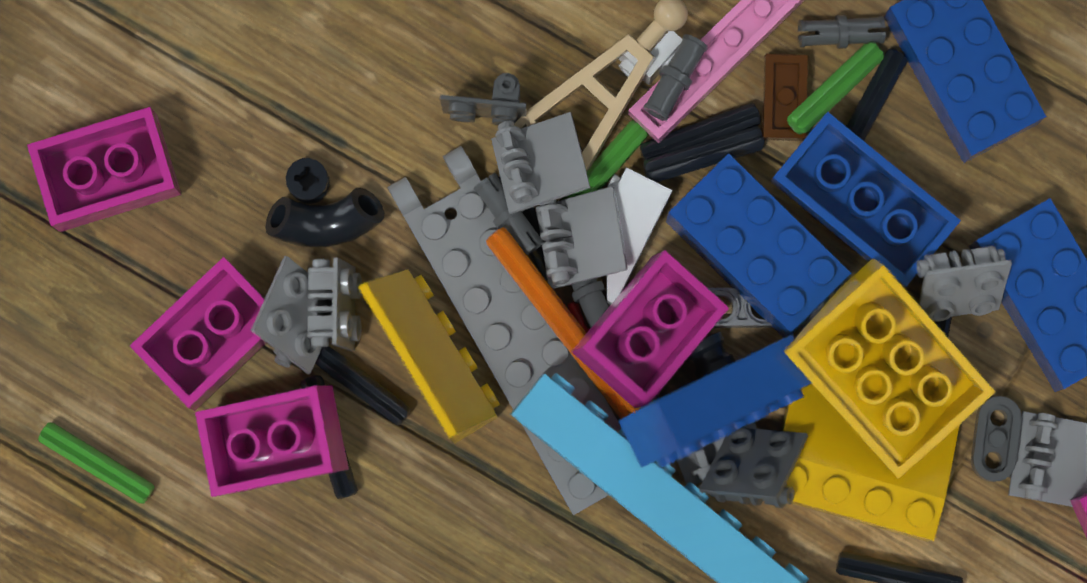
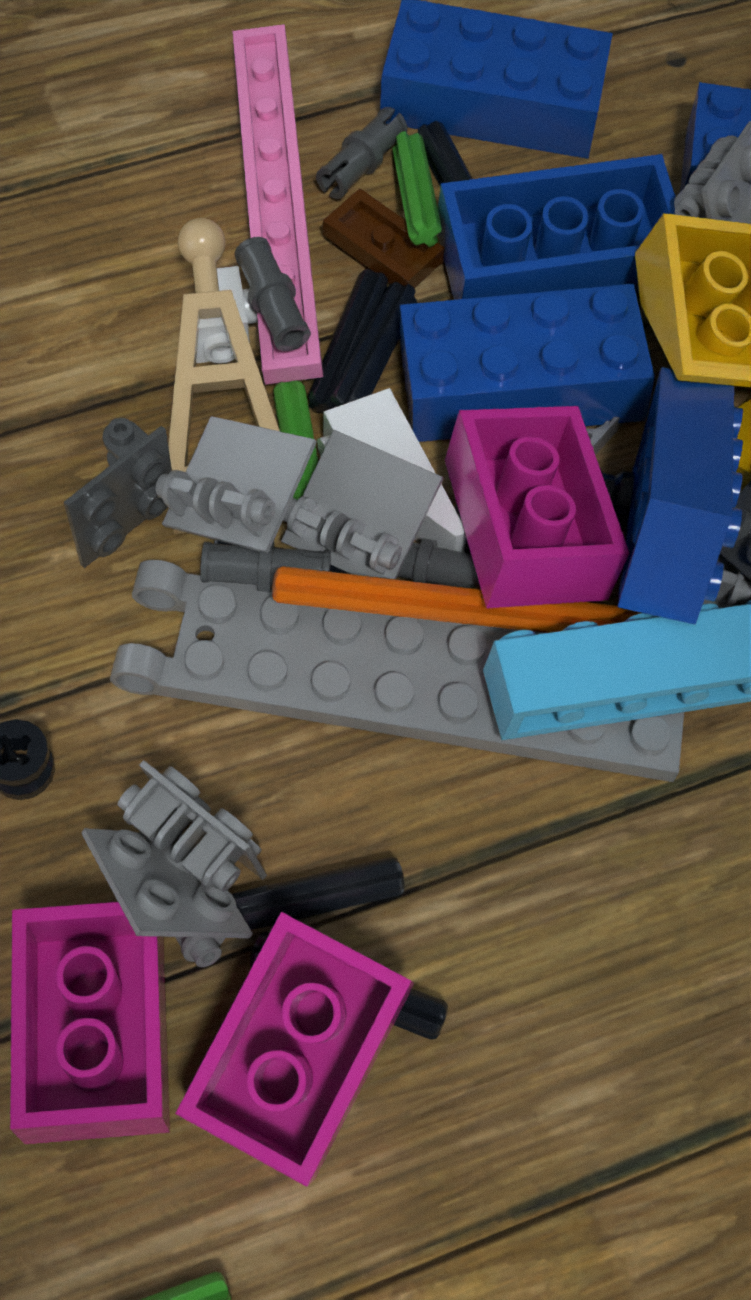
camera: 55 degrees left, 20 degrees down
black cylinder [265,188,385,247] -> none
yellow slope [359,269,500,444] -> none

